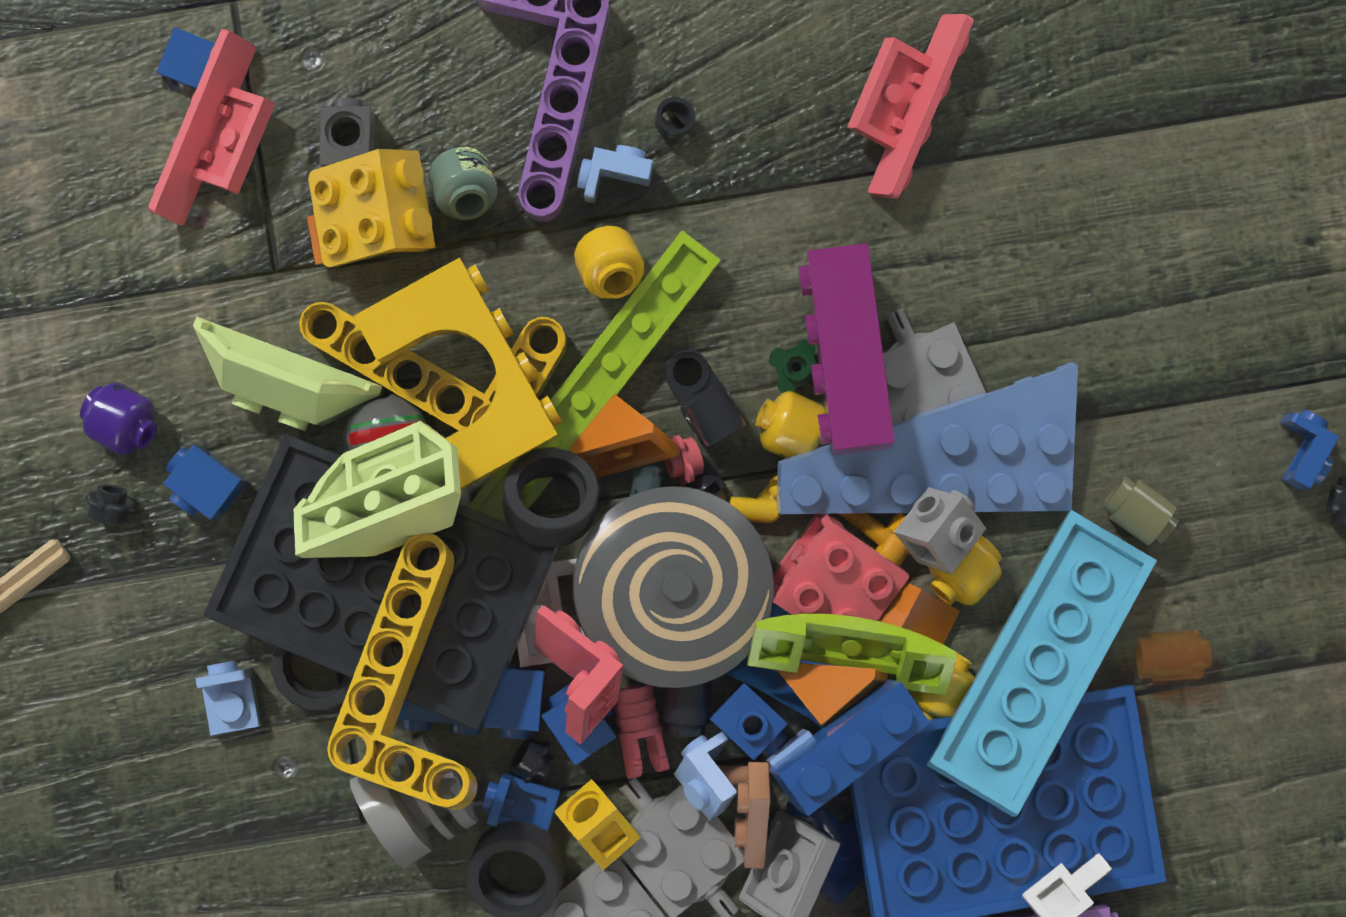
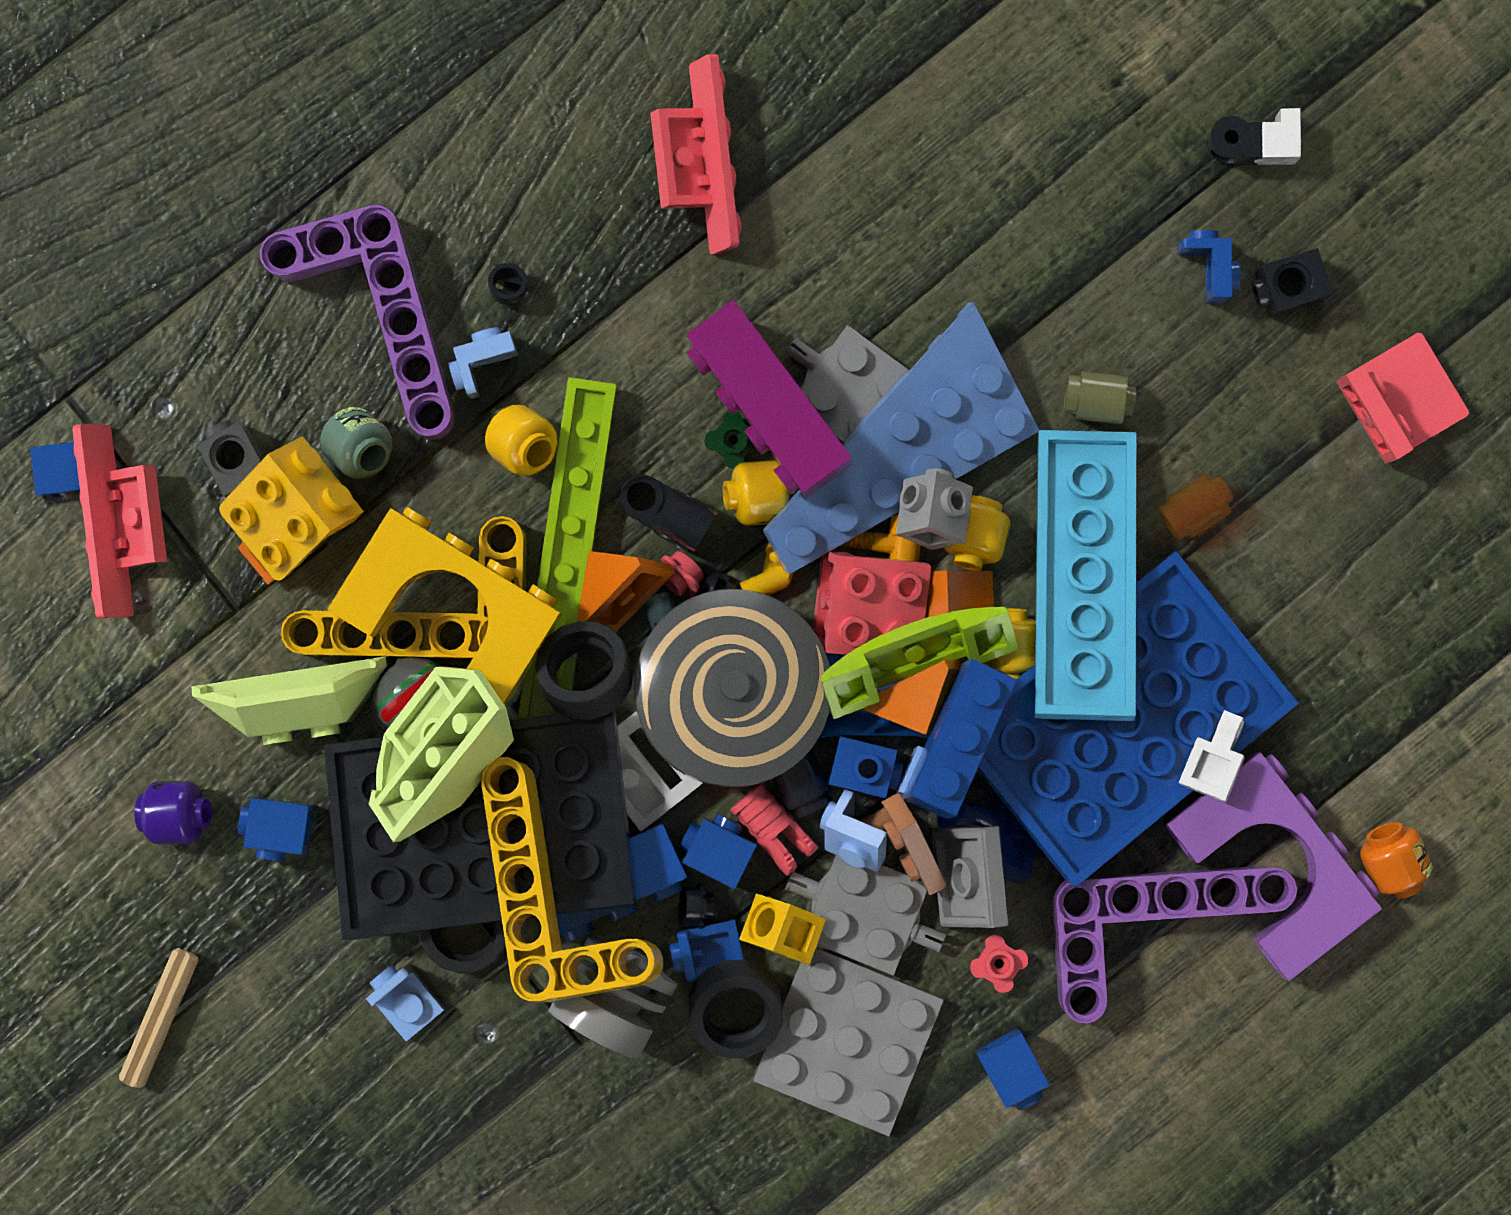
camera: 25 degrees left, 0 degrees up
black plate [86,484,135,525] -> none
coral bracket [535,605,623,744] -> none

